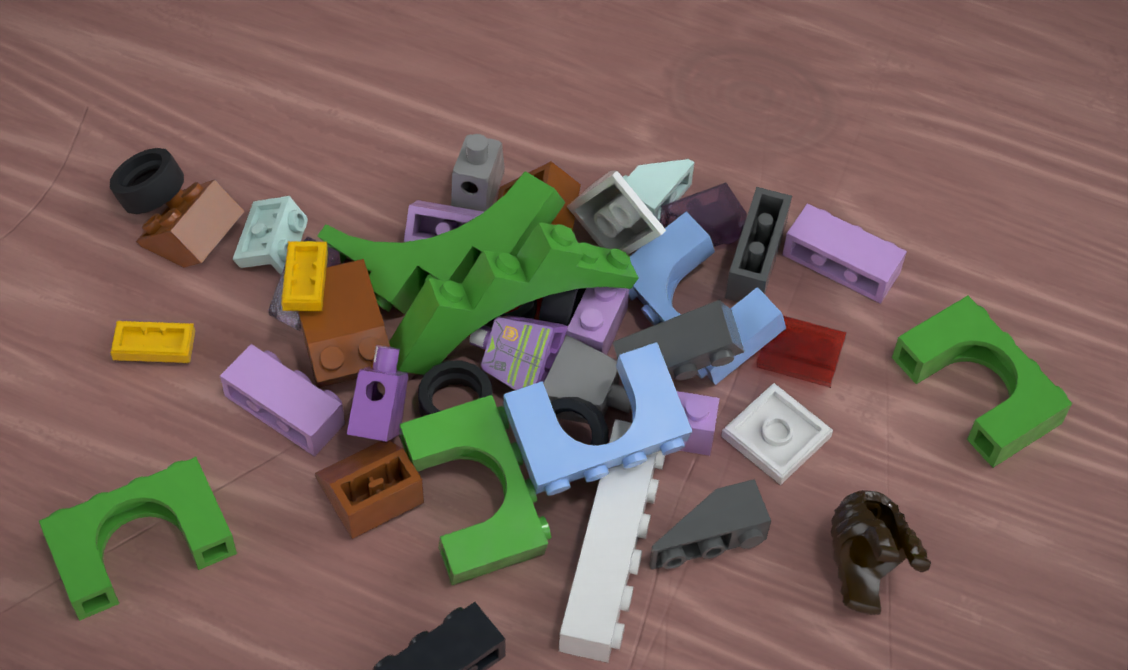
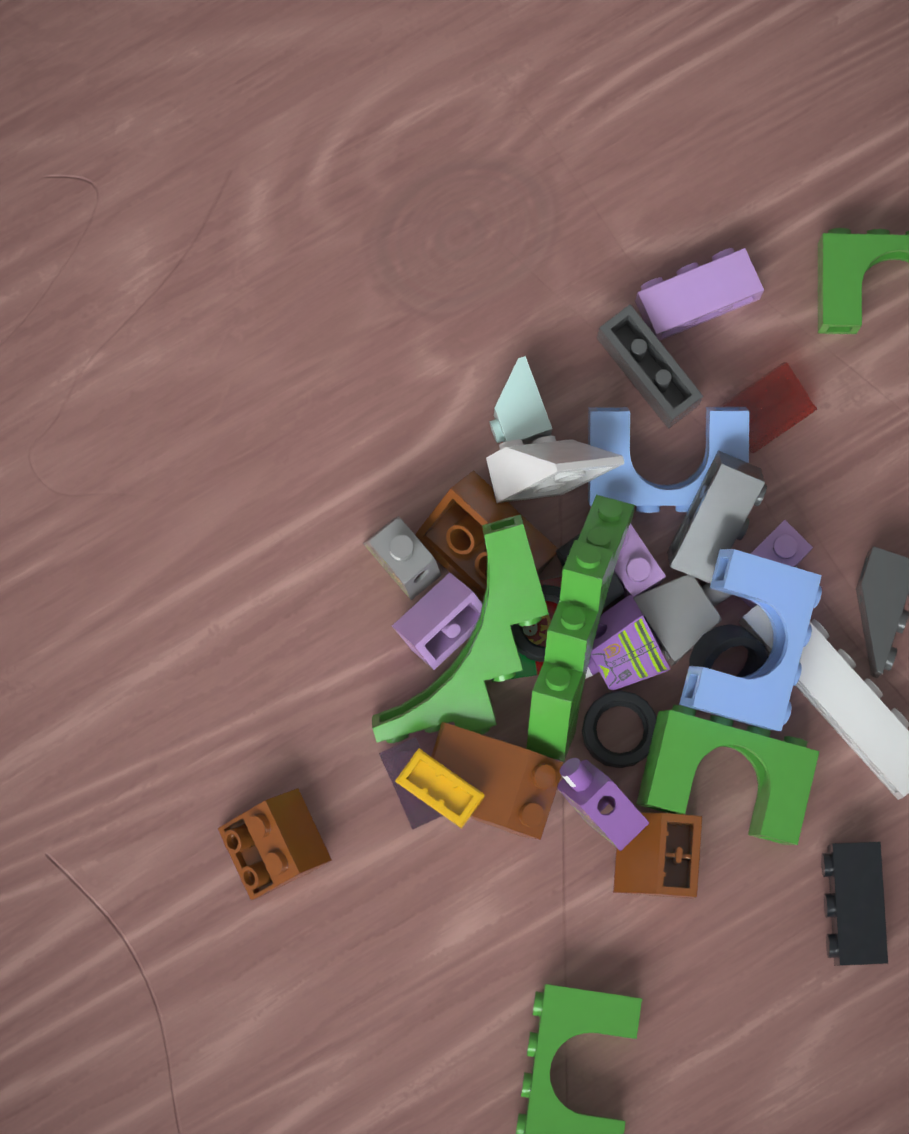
camera: 55 degrees left, 25 degrees up
black tyre [110,148,184,214] -> none
yellow plate [111,321,195,363] -> none
lavender brick [220,344,345,457] -> none
light aqua bracket [233,196,308,276] -> none
clear purple slope [660,182,747,247] -> none
white tile [721,383,833,485] -> none

